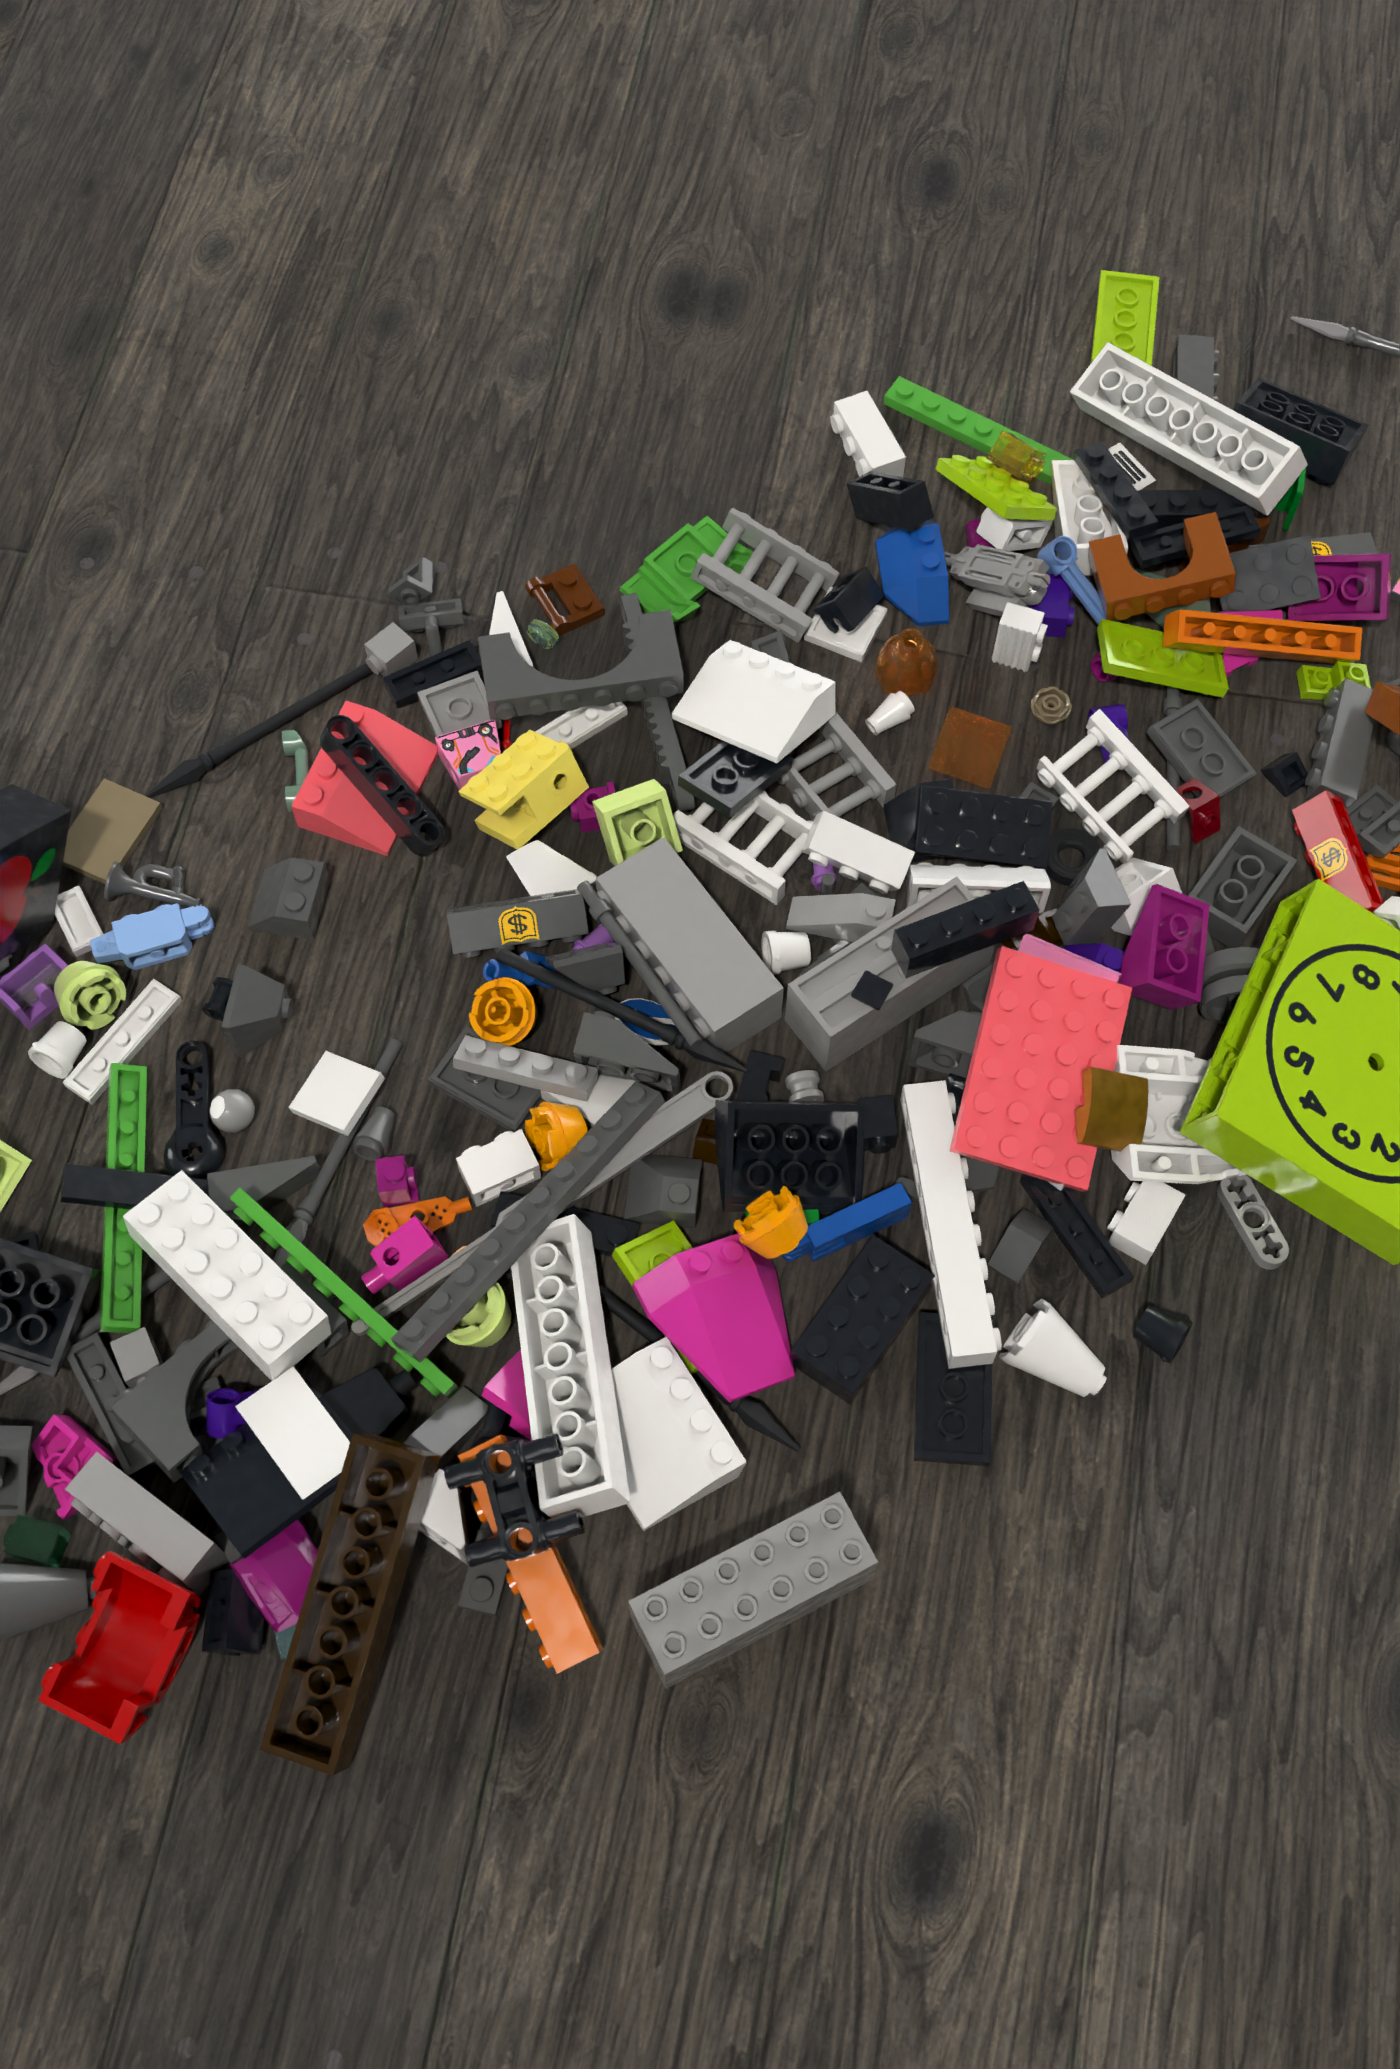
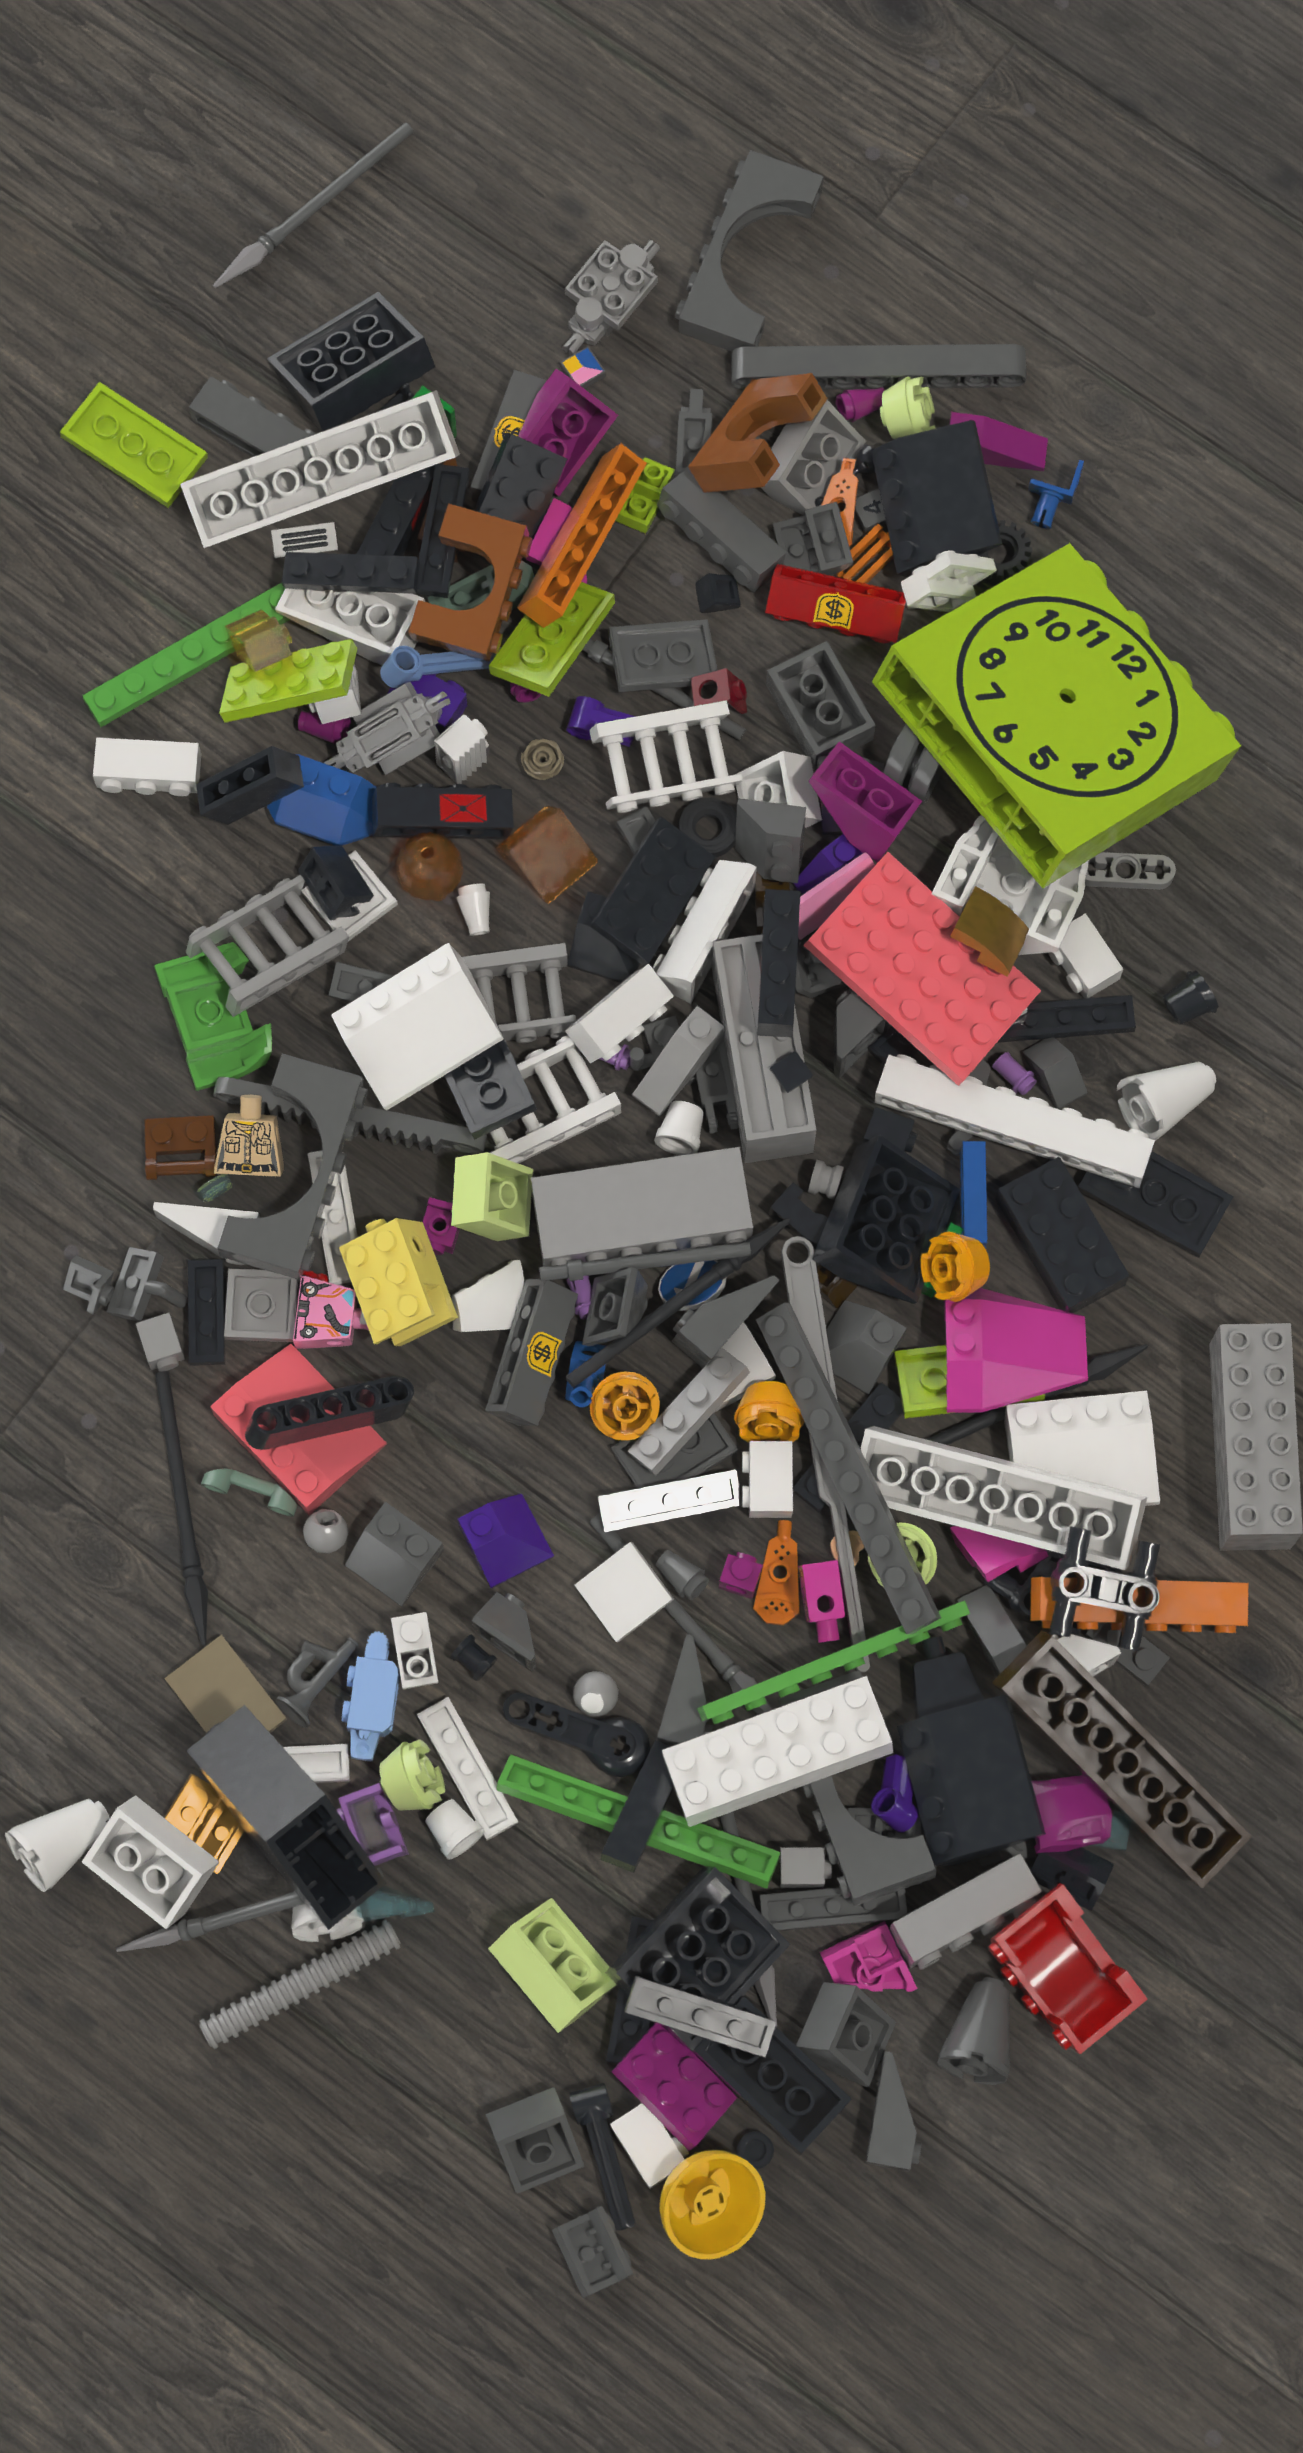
camera: 65 degrees left, 10 degrees up
clear green brick [4,1514,71,1568] -> none
white sticker [235,1366,350,1500] -> none
none -> tan torso [214,1095,284,1177]
none -> light grey piece [303,1509,348,1554]
none -> black brick [372,783,514,839]
none -> white slope [391,1612,438,1689]
none -> dark purple slope [458,1494,554,1589]
none -> tile [596,1469,742,1532]
none -> medium lavender pin [992,1052,1037,1095]

